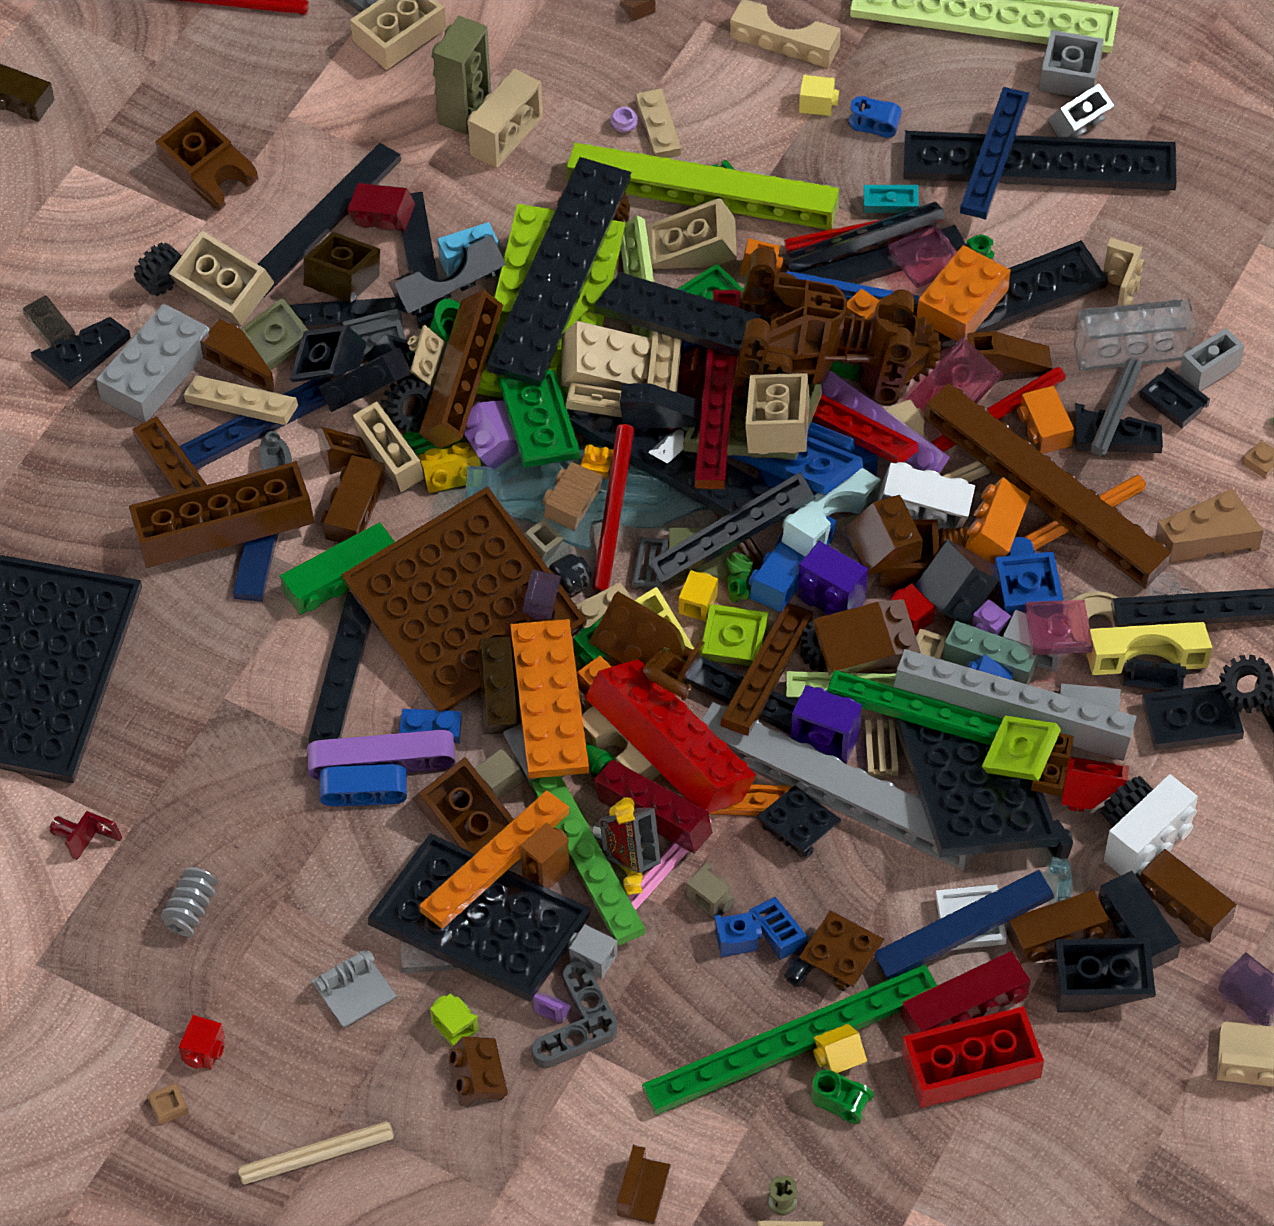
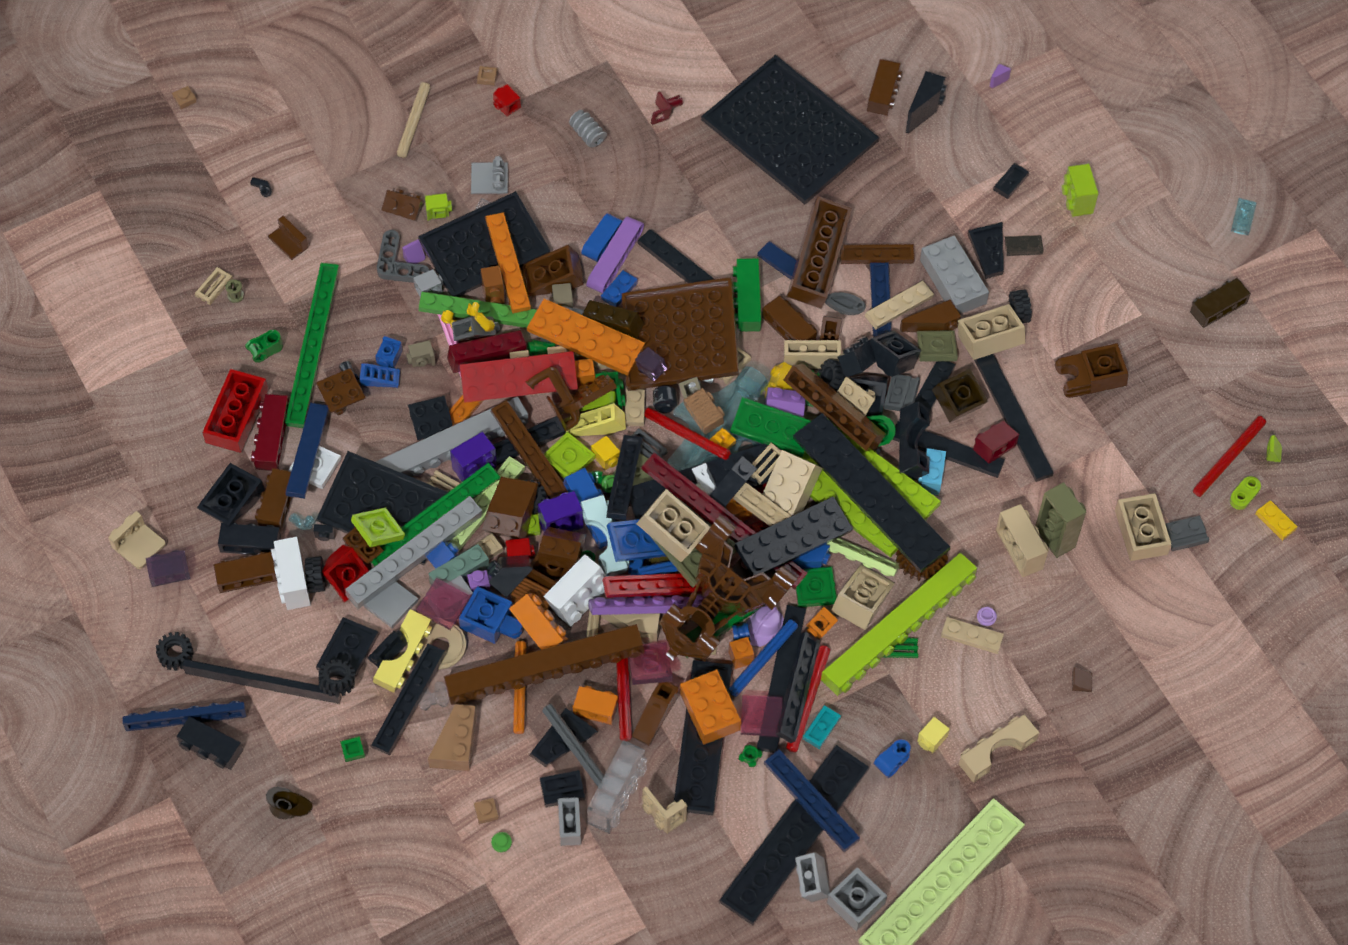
camera: 120 degrees right, 5 degrees up
yellow brick [814,1024,867,1073] -> none

